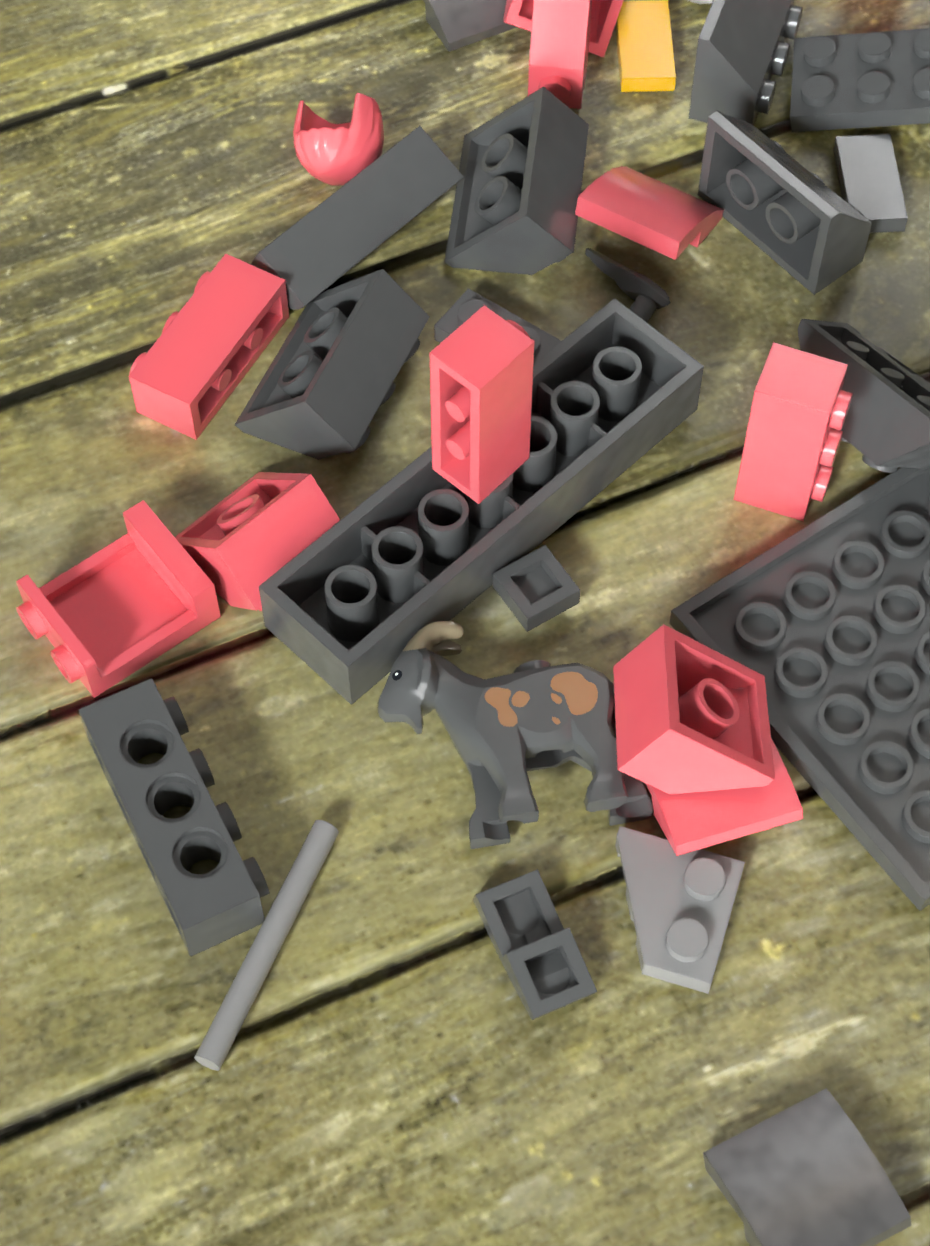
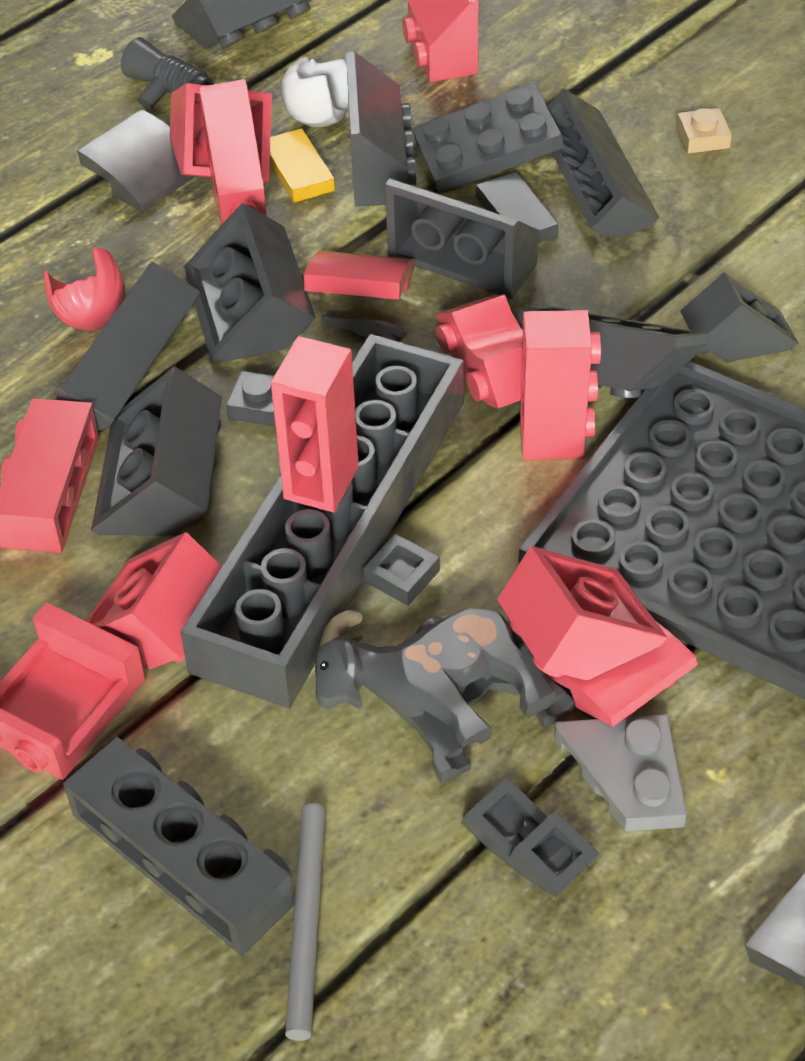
camera: 20 degrees left, 10 degrees down
none -> coral brick [435,294,523,408]

